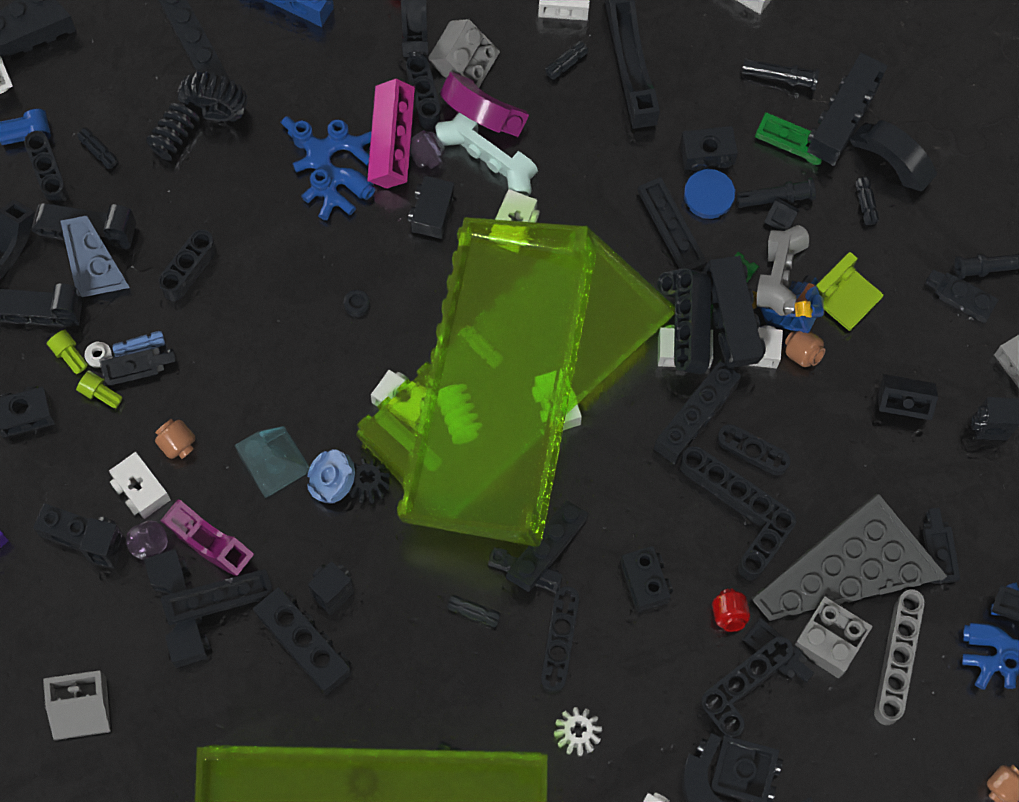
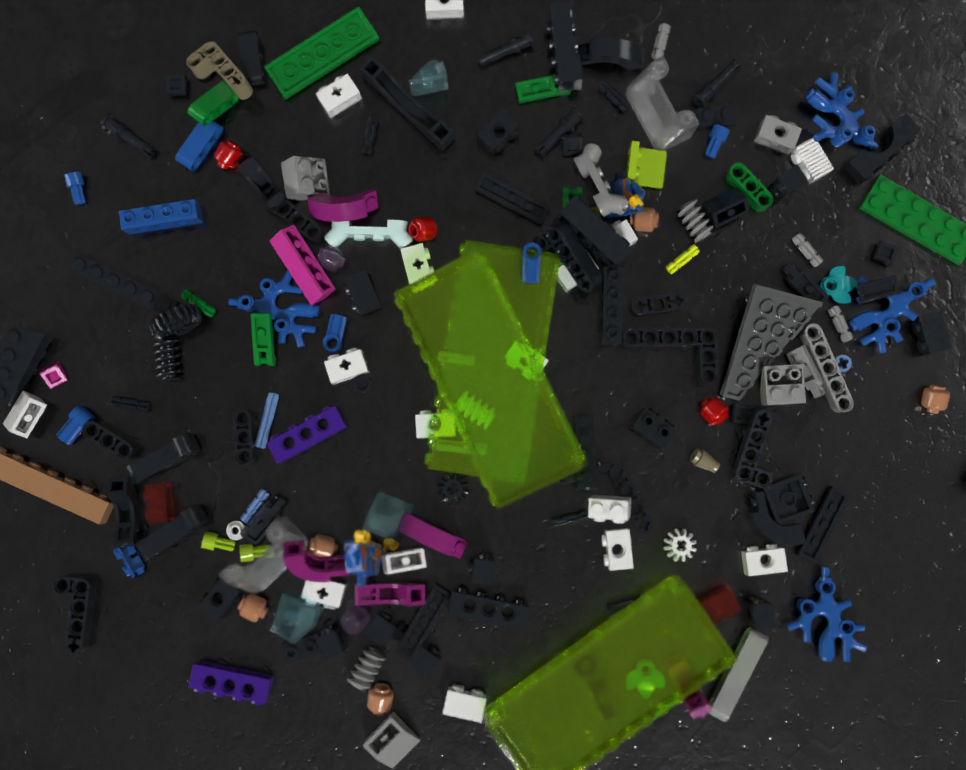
camera: 30 degrees left, 15 degrees up
sand blue wing [61,216,130,297] -> none
medium blue tile [307,449,355,503] -> none
blue tile [684,169,735,219] -> none
none -> dark pink slope [39,360,68,389]
none -> clear red brick [143,482,174,524]
none -> green axle [181,289,216,317]
none -> clear windscreen [219,516,308,594]
none -> nougat head [238,593,269,622]
none -> green plate [251,313,276,366]
none -> medium blue axle [255,392,279,448]
none -> dark purple brick [267,405,348,463]
none -> clear light blue slope [271,593,322,643]
none -> magenta arch [283,540,349,582]
none -> blue piece [323,314,347,354]
none -> white brick [324,348,370,385]
none -> torso [344,530,399,587]
none -> light grey piece [347,646,386,691]
none -> nougat head [367,683,394,715]
none -> white brick [381,547,426,574]
none -> magenta arch [397,512,468,559]
none -> clear light blue slope [409,60,448,97]
none -> red head [409,216,437,242]
none -> white brick [443,685,486,723]
none -> blue piece [522,243,541,284]
none -> white brick [588,495,631,523]
none -> white brick [601,528,634,571]
none -> clear windscreen [626,56,699,151]
none -> light grey axle [652,23,670,61]
none -> neon yellow axle [665,245,700,274]
none -> light grey piece [676,199,714,243]
none -> dark tan cone [690,448,720,473]
none -> blue piece [705,124,730,158]
none -> green beam [726,163,773,212]
none -> light grey hinge [786,345,826,398]
none -> light grey axle [792,233,823,267]
none -> teal plate [820,266,858,304]
none -> light grey axle [828,305,853,342]
none -> medium blue bush [835,355,852,372]

